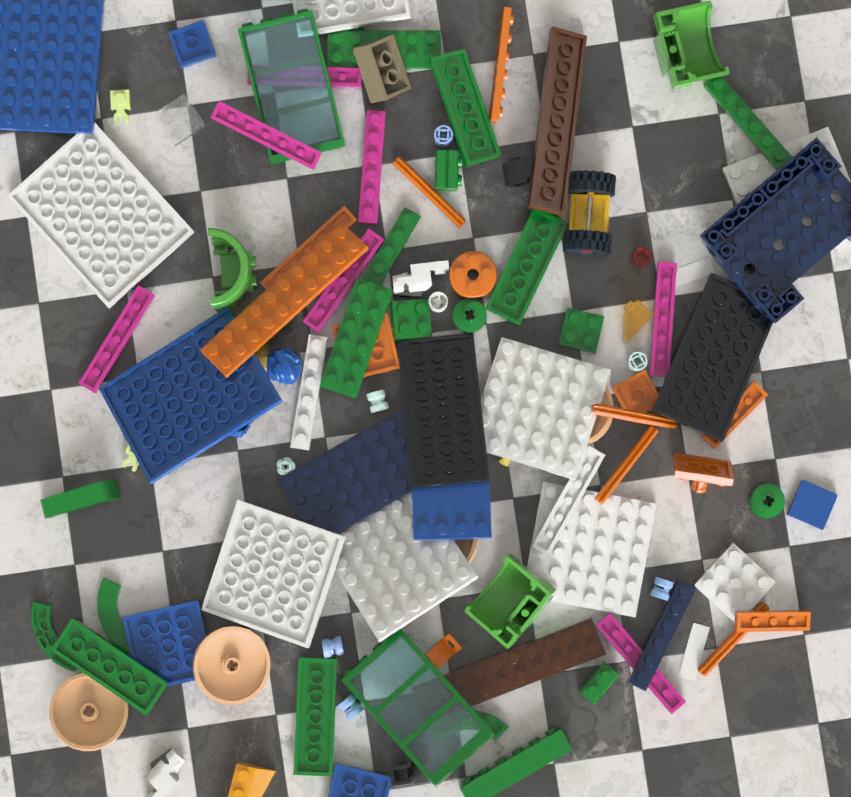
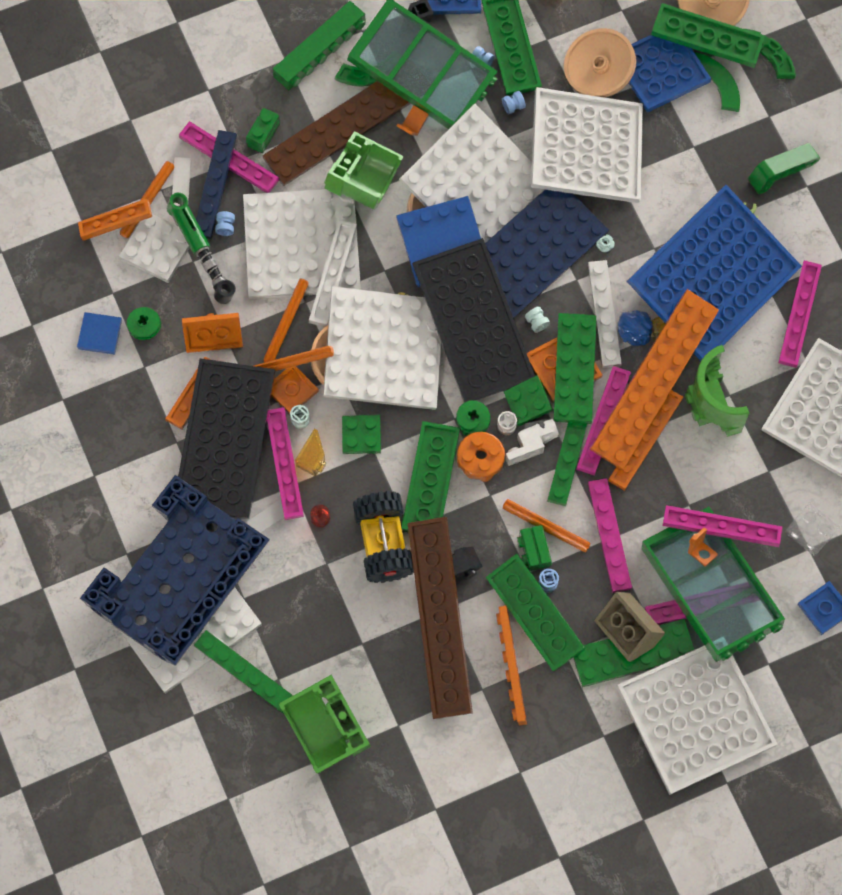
camera: 165 degrees right, 15 degrees down
none -> piece [166,192,236,304]
none -> orange bracket [688,528,718,567]

